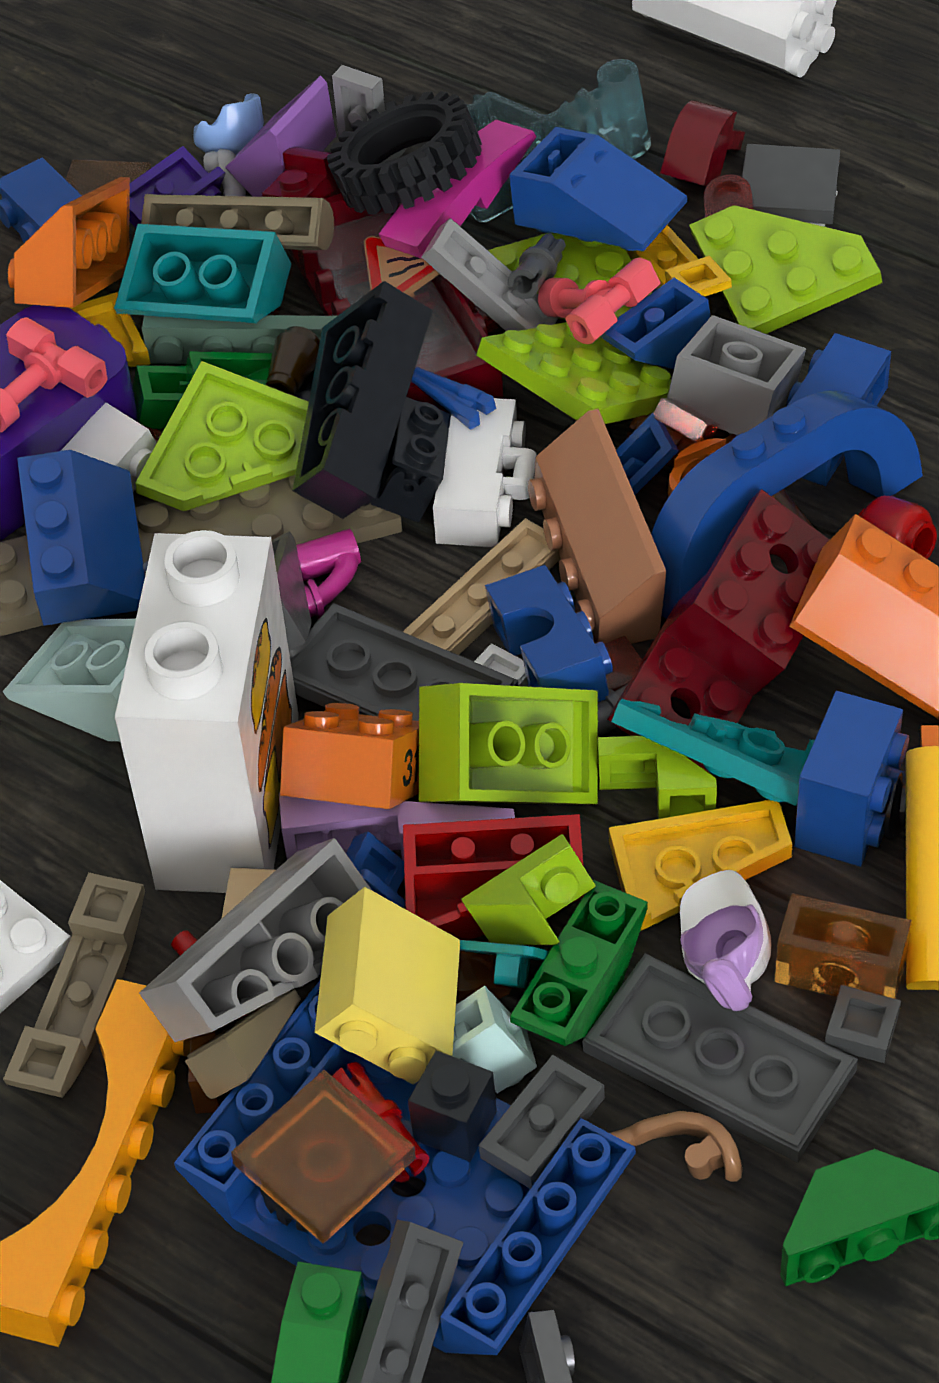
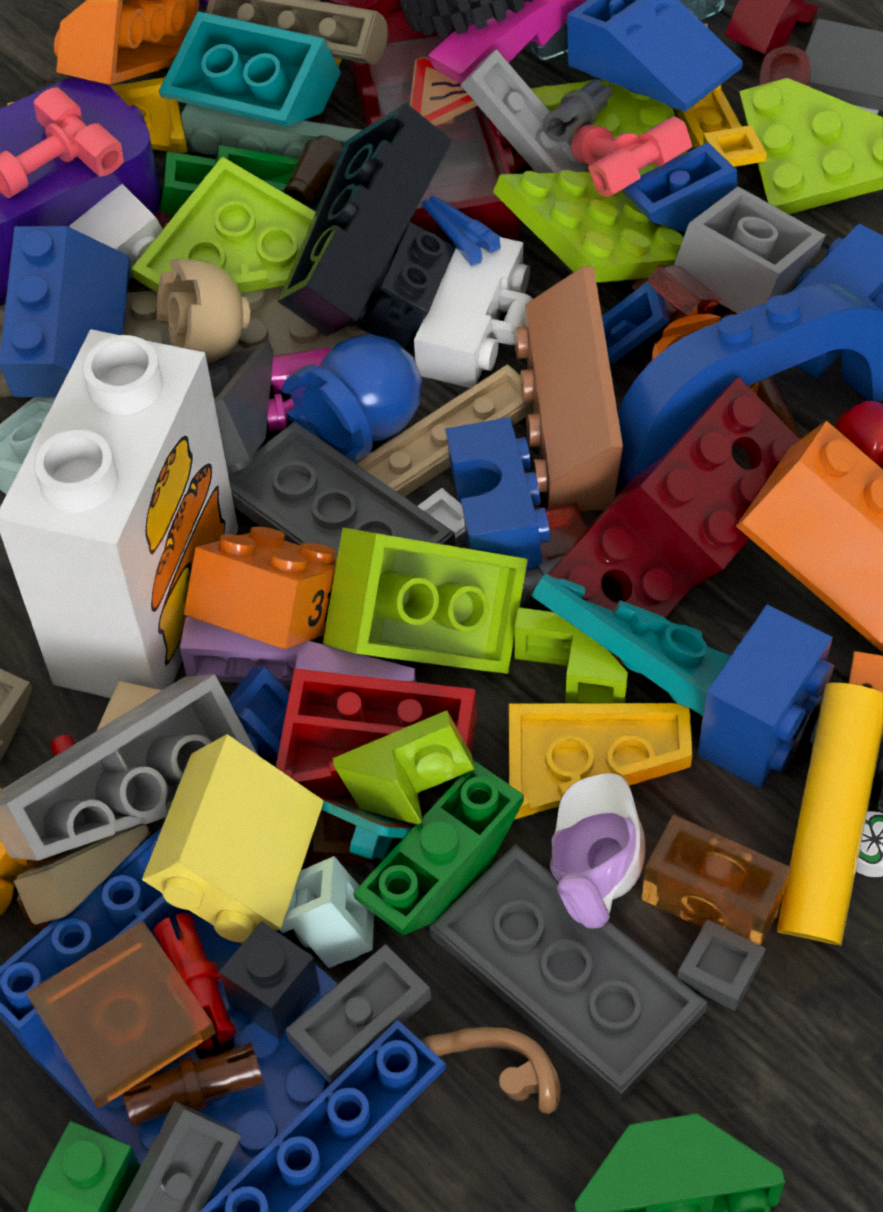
camera: 10 degrees right, 5 degrees up
none -> reddish brown pin [121,1042,264,1127]
none -> tan cylinder [157,259,250,365]
none -> blue tile [282,334,422,464]

